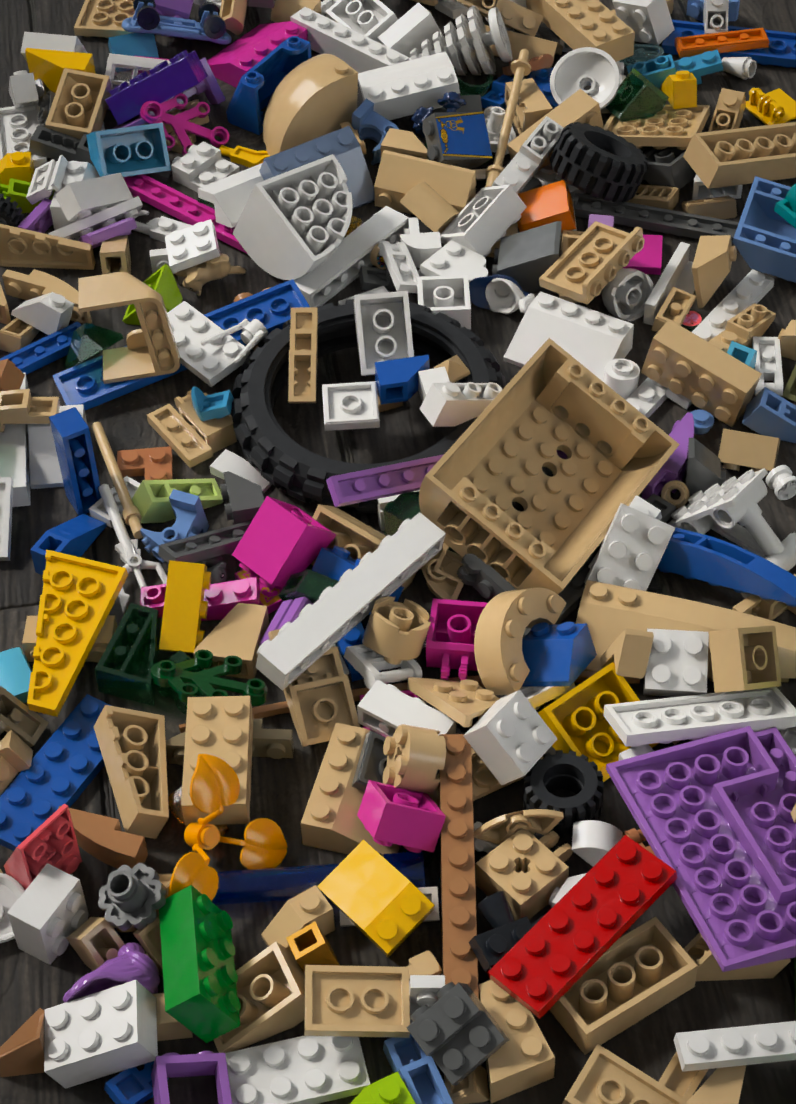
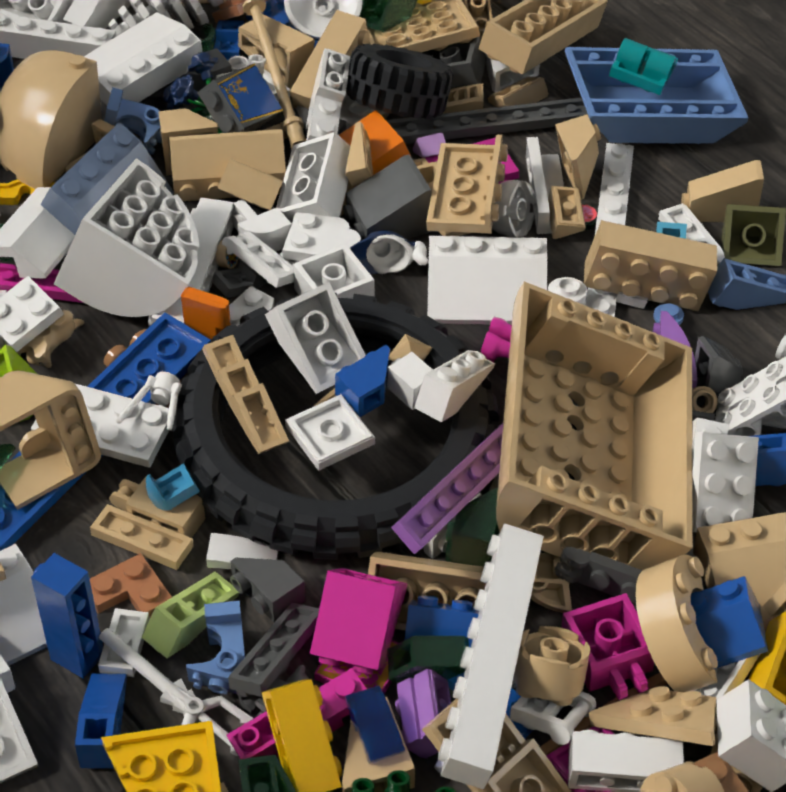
camera: 30 degrees left, 0 degrees up
tan bar [91,422,143,539] -> none
tan slope [708,303,776,353] -> none
tan slope [718,428,781,476] -> none
none -> orange piece [181,286,231,340]
none -> clear blue slope [344,686,405,764]
none -> tan slope [346,122,373,187]

